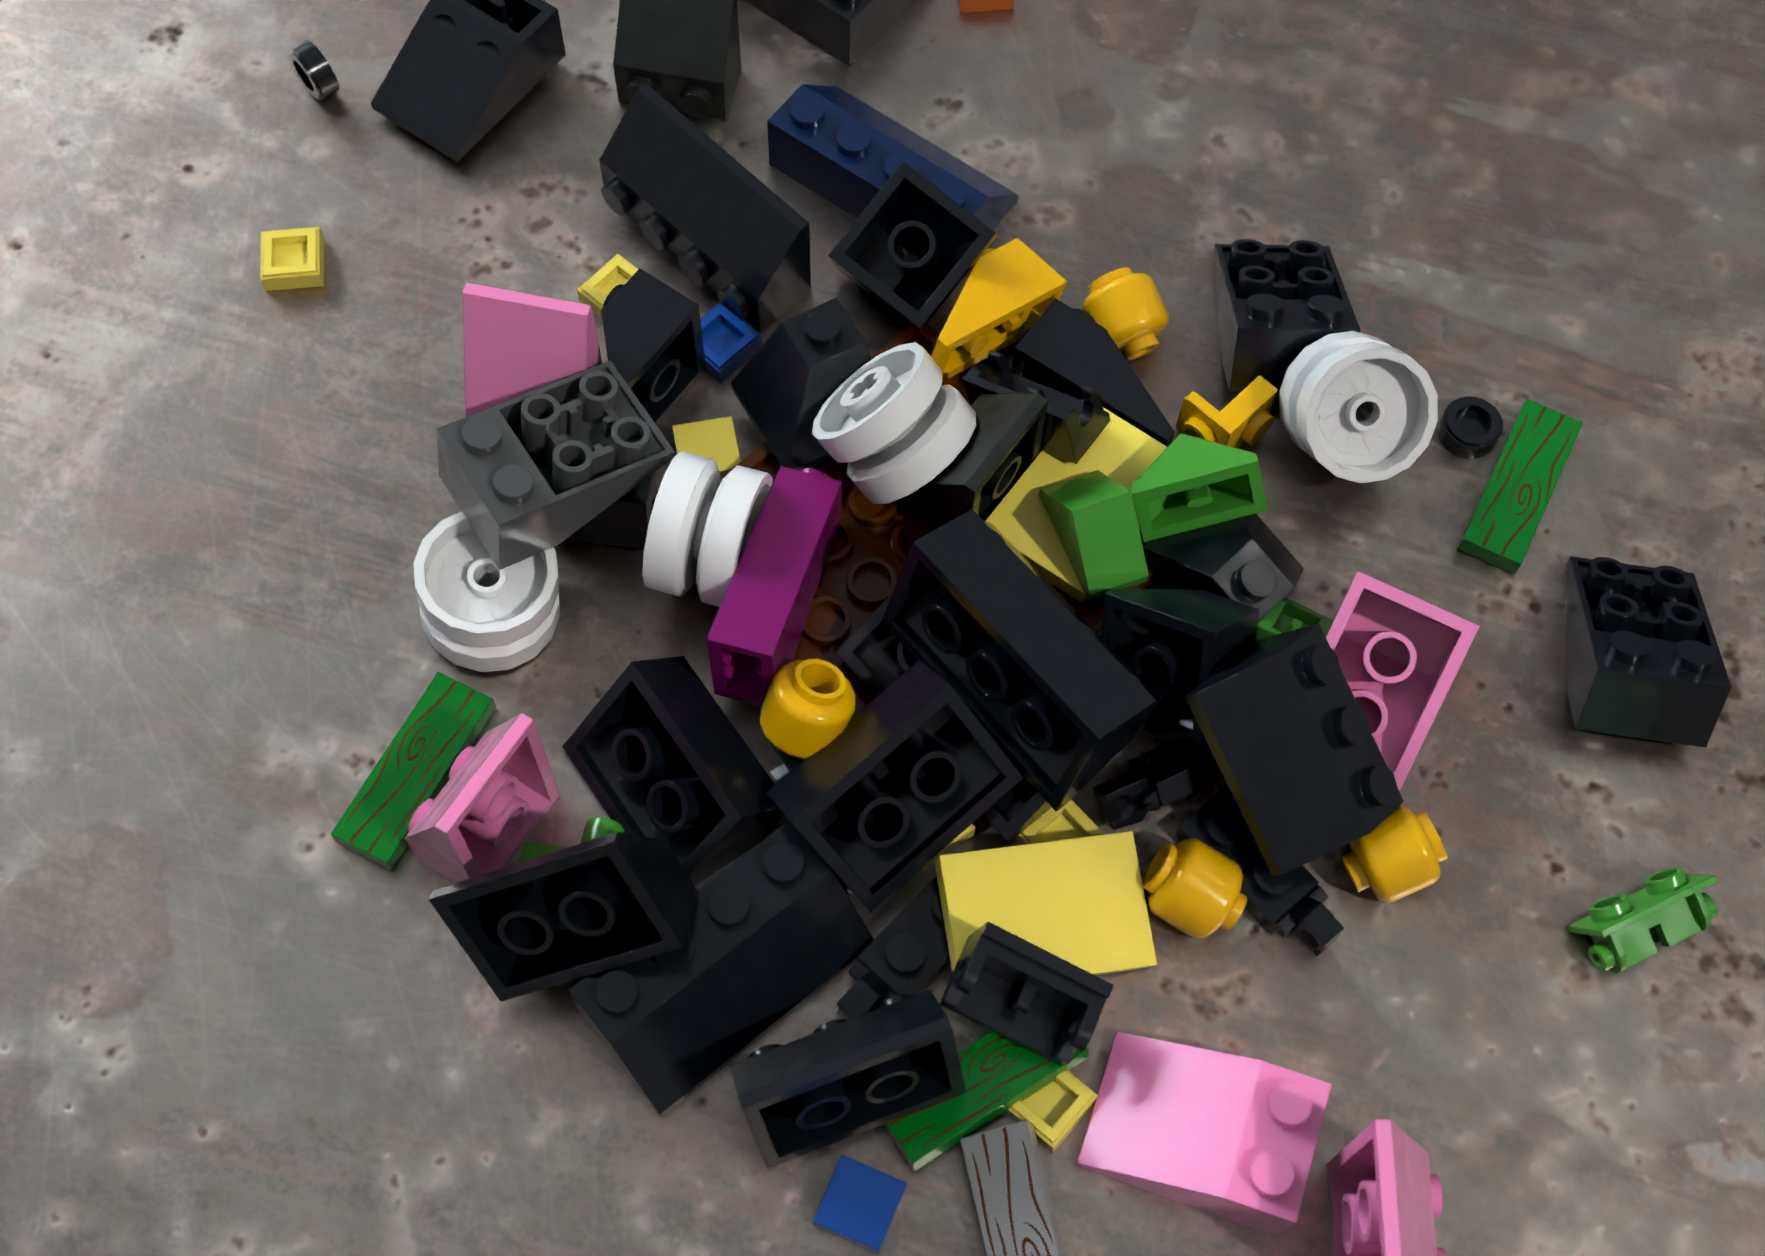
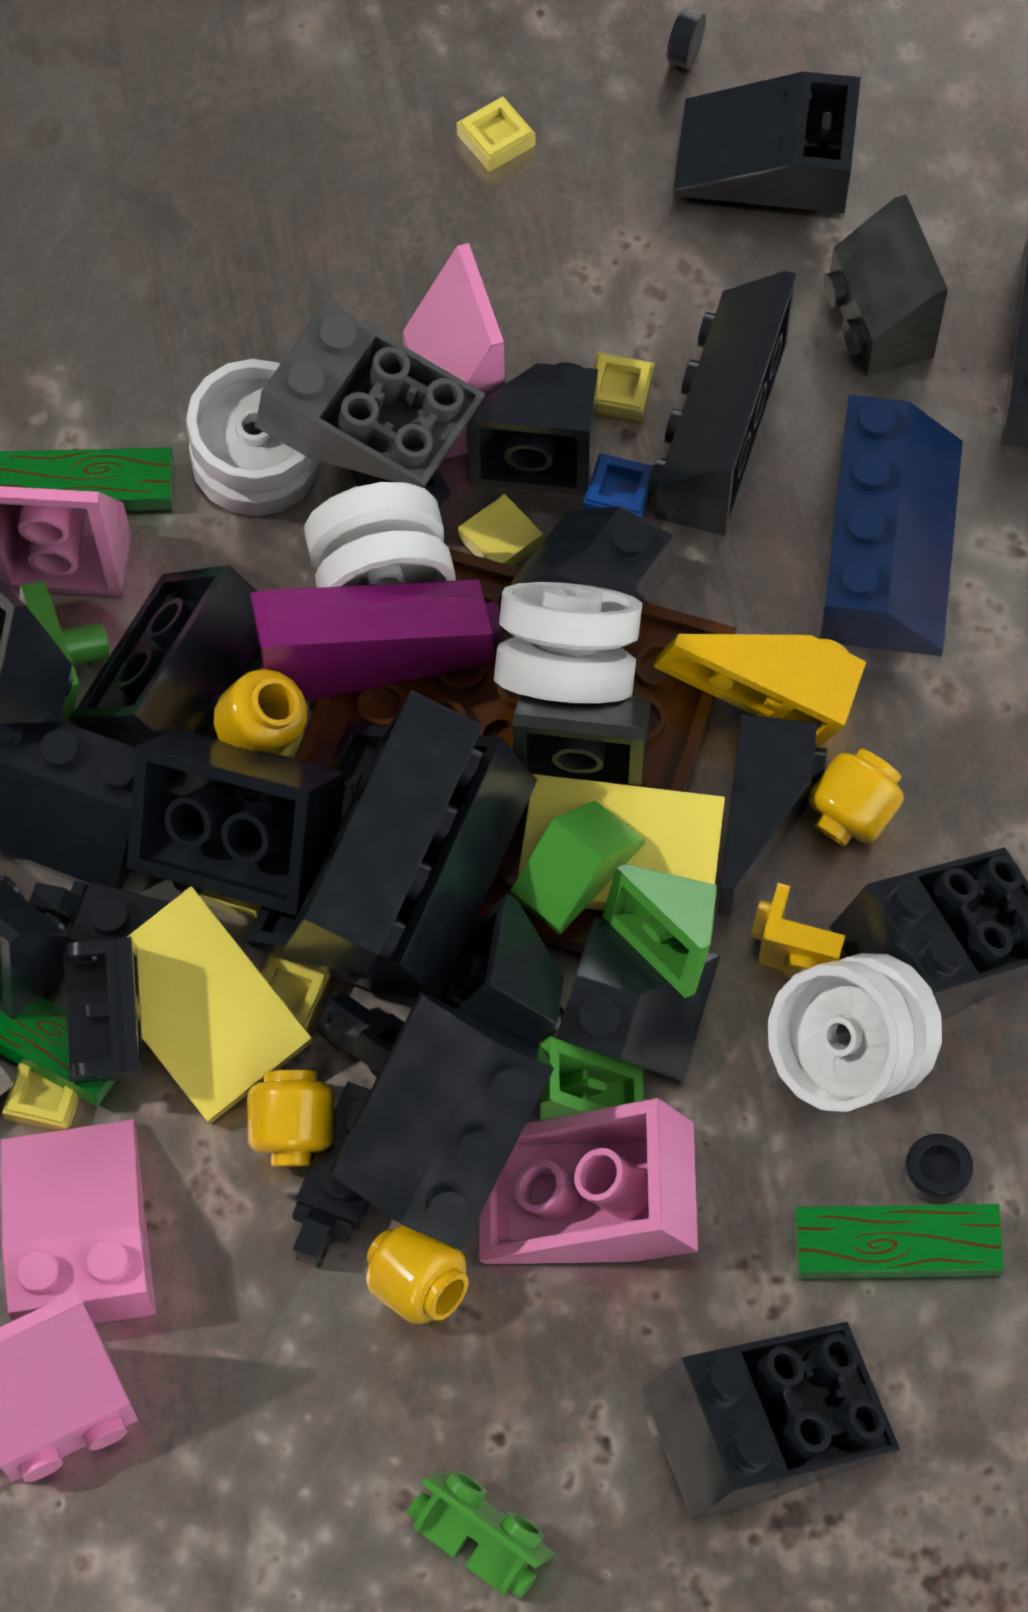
camera: 65 degrees right, 0 degrees up
black slope [828,161,997,330] -> none
black hinge [962,350,1111,464] -> none

